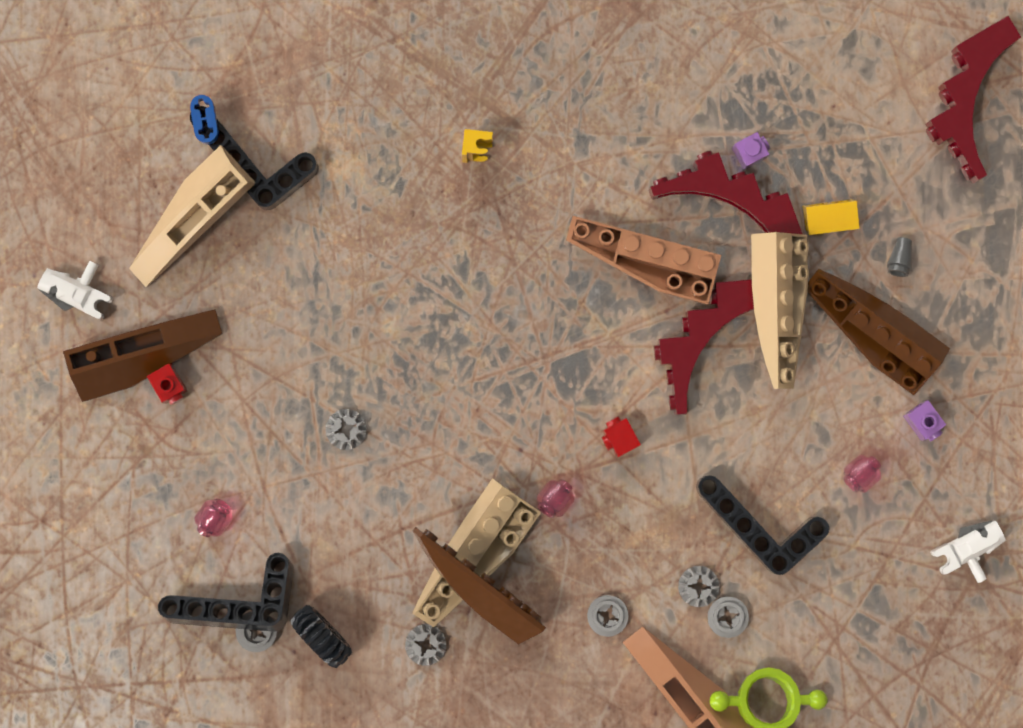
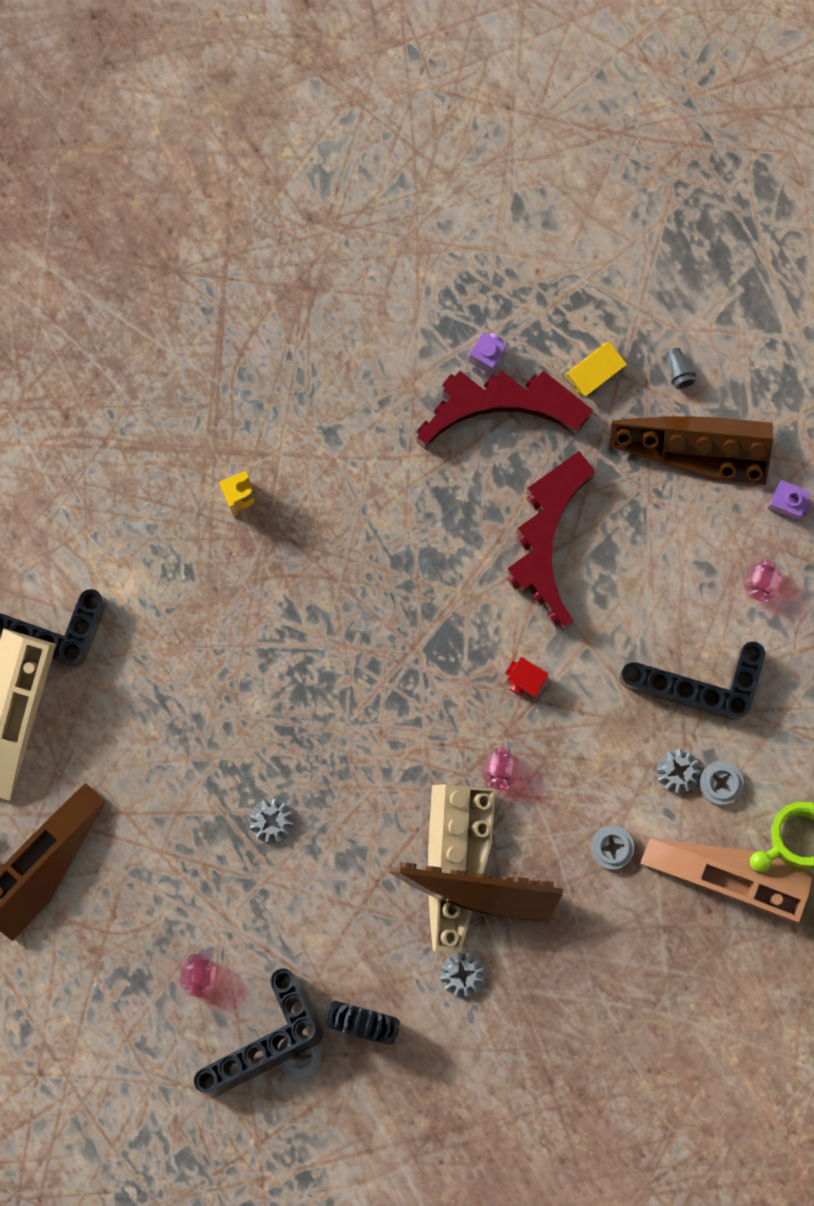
camera: 25 degrees left, 5 degrees down
red brick [147,363,187,405] -> none
nougat wedge [566,216,721,305] -> none
tan wedge [751,232,809,389] -> none
dark red arch [925,16,1021,184] -> none

